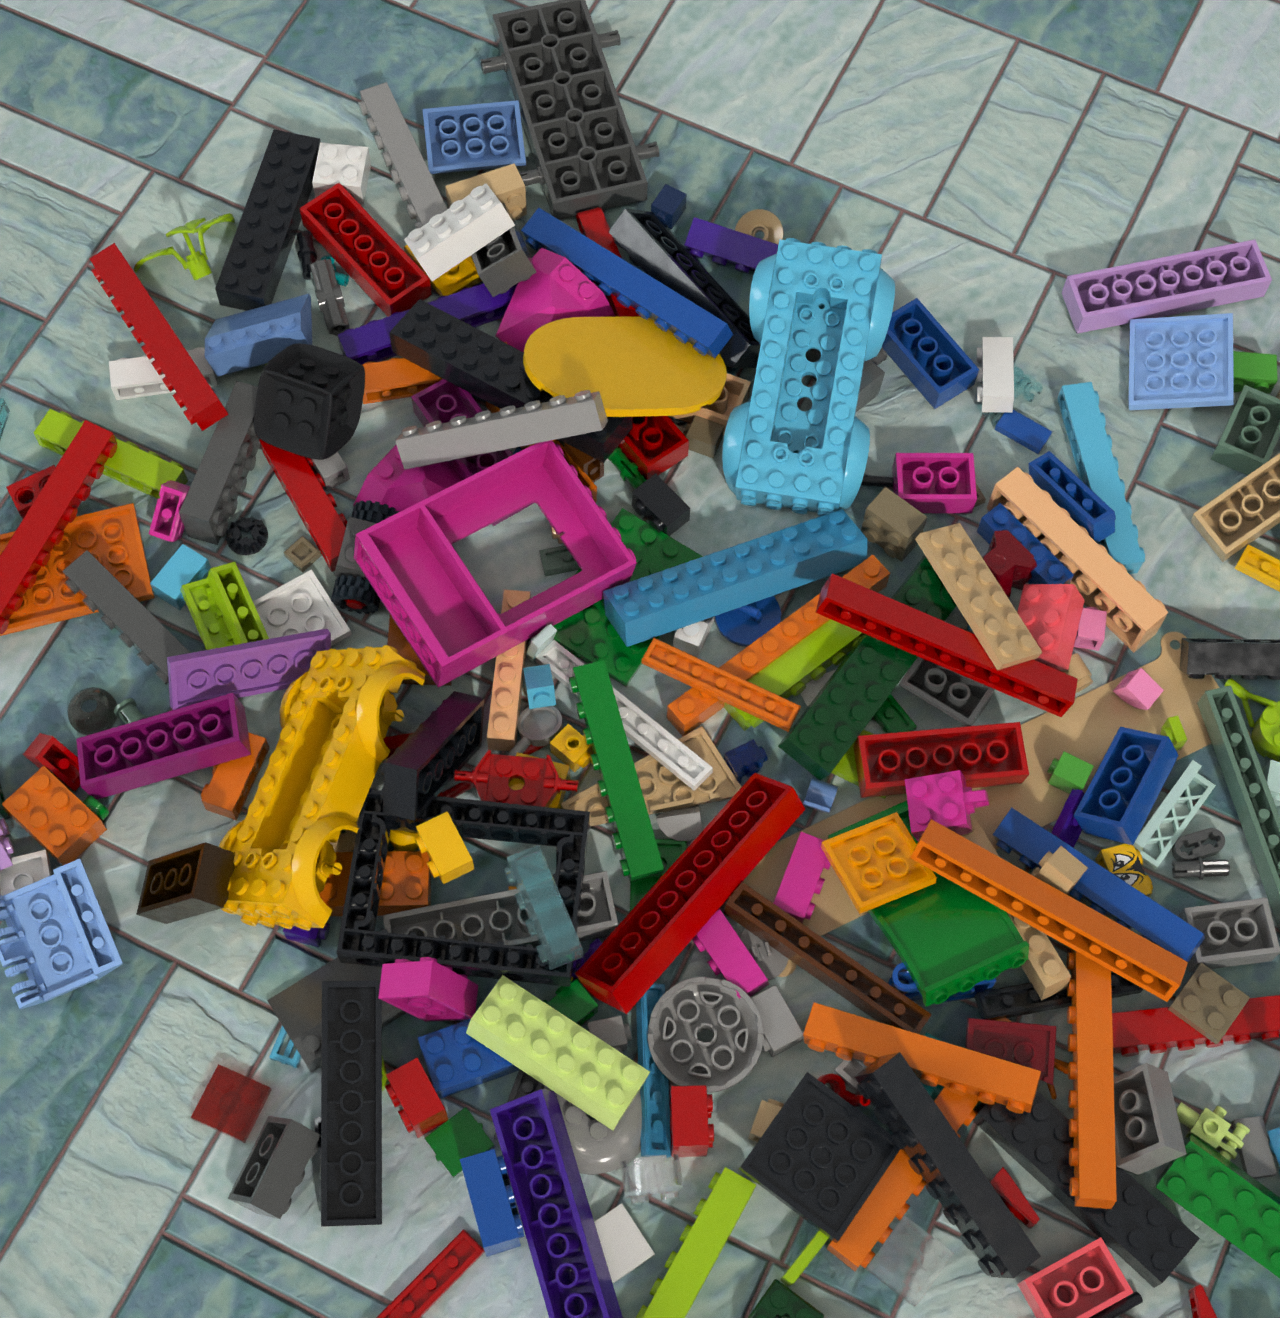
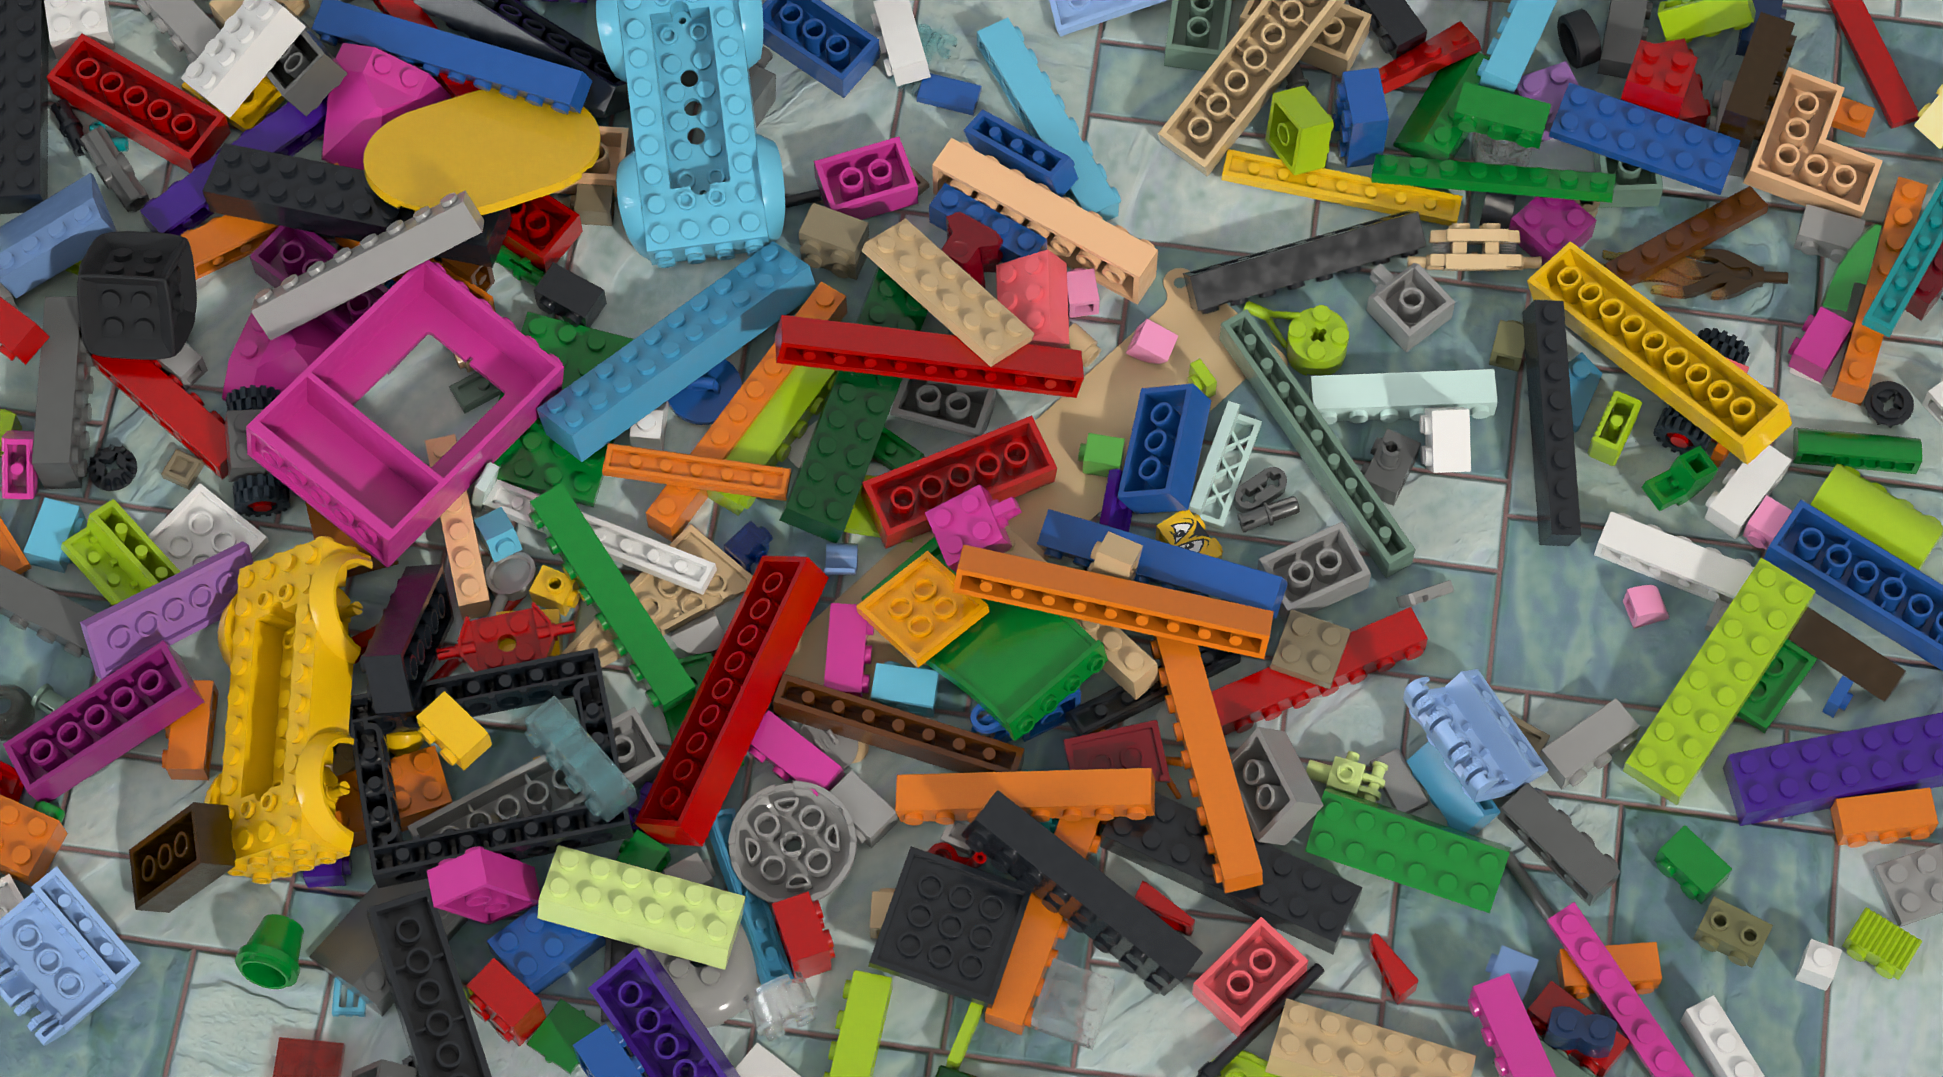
camera: 15 degrees left, 0 degrees up
none -> green piece [235,914,304,989]
none -> medium azure brick [871,661,939,717]

